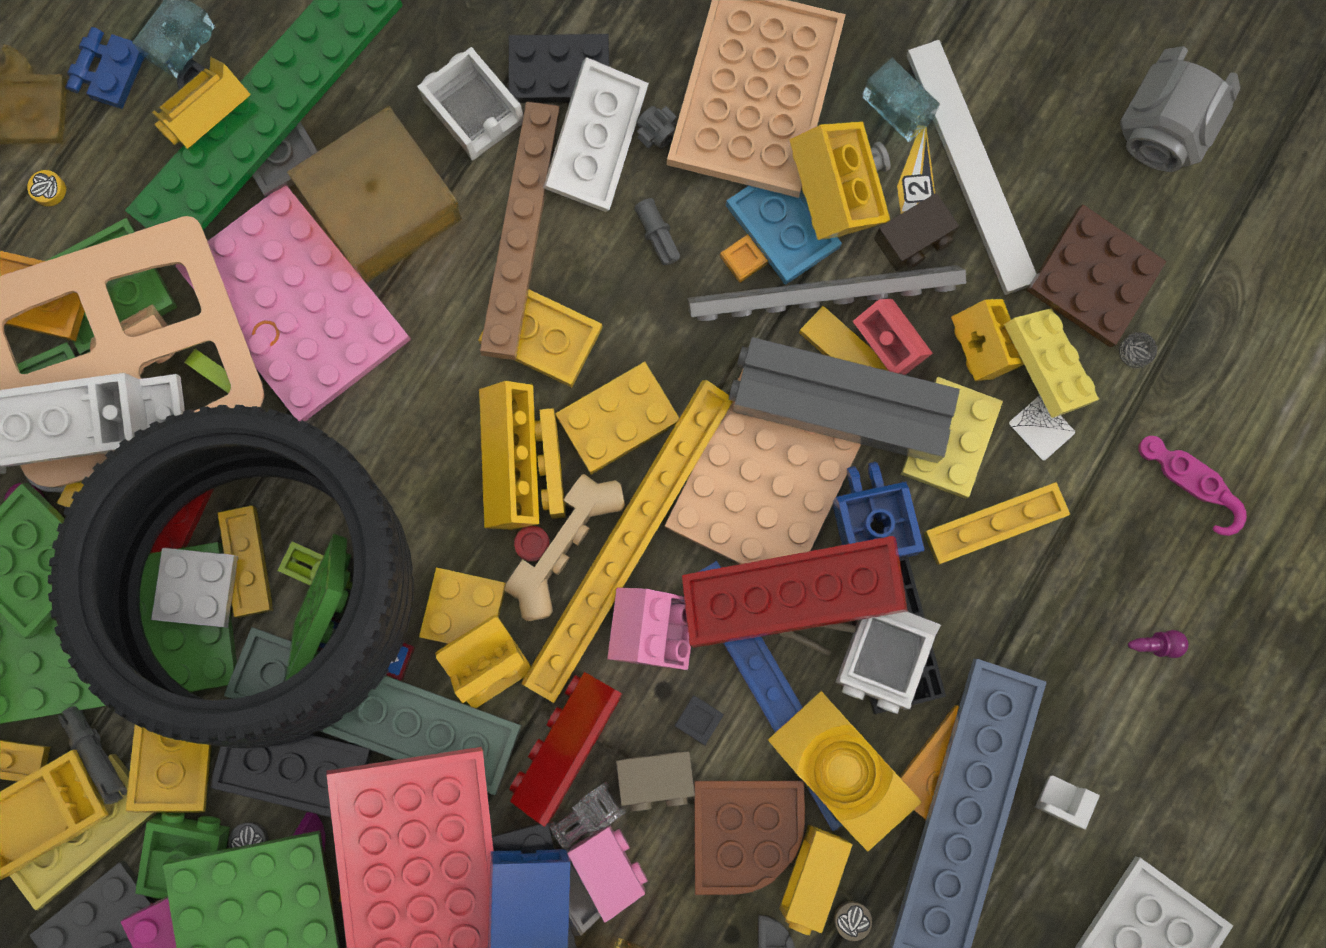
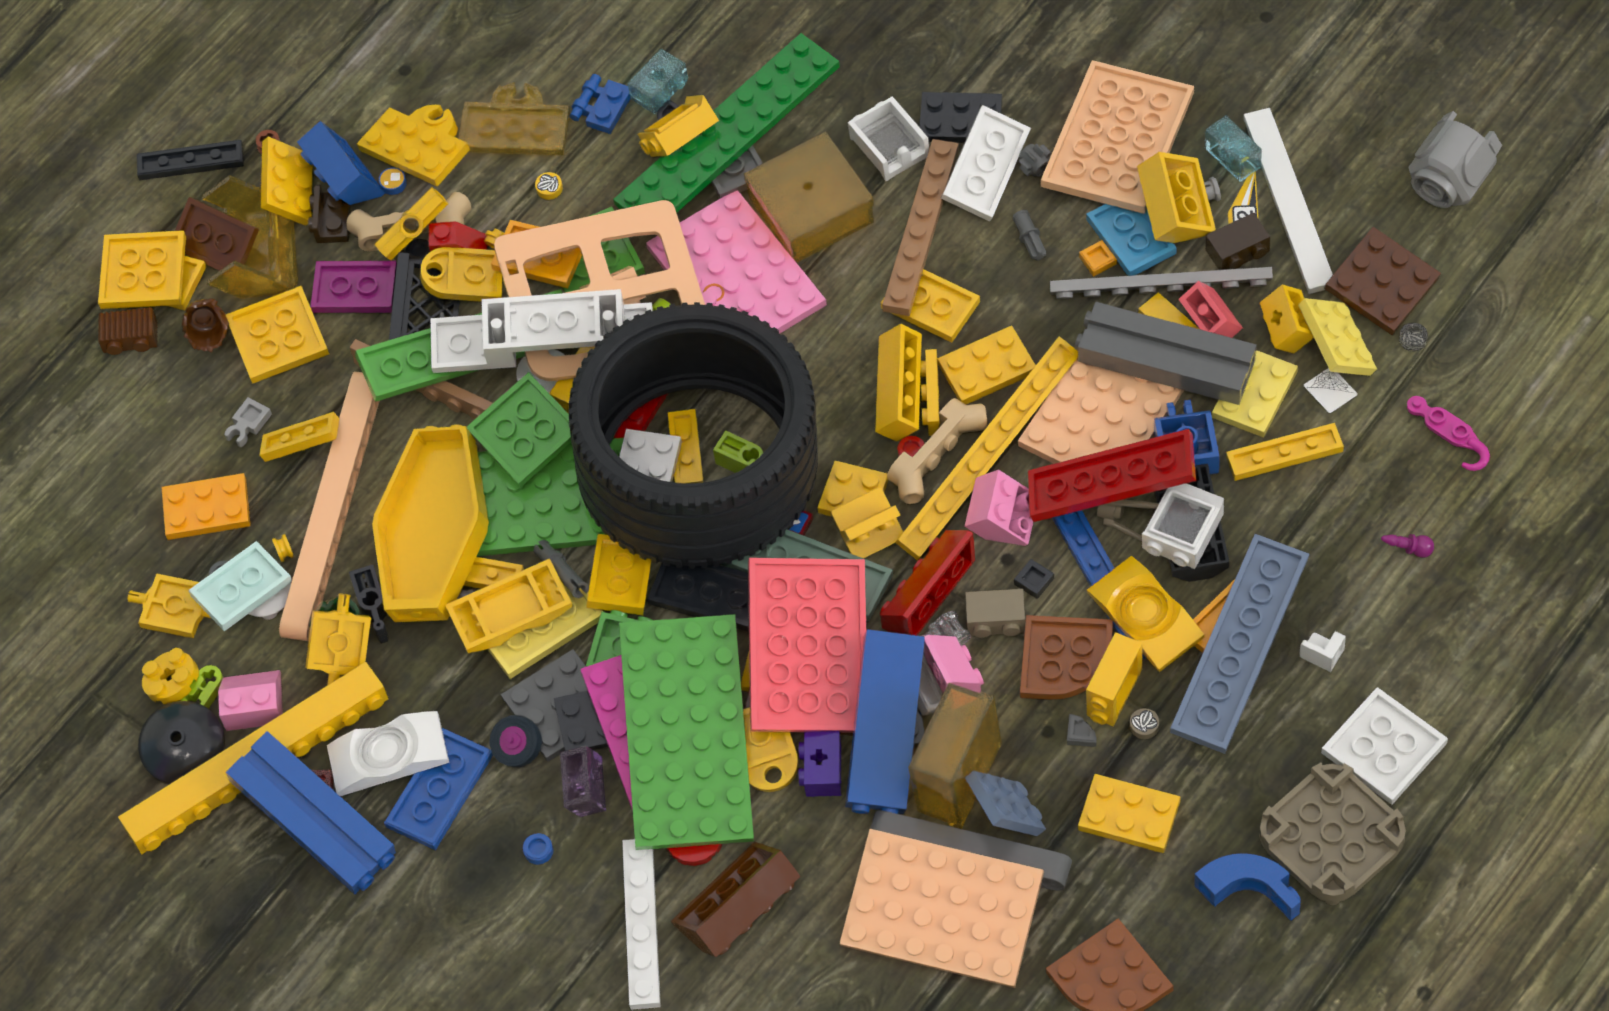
camera: 15 degrees right, 20 degrees down
bright green plate [285,534,351,681] -> none

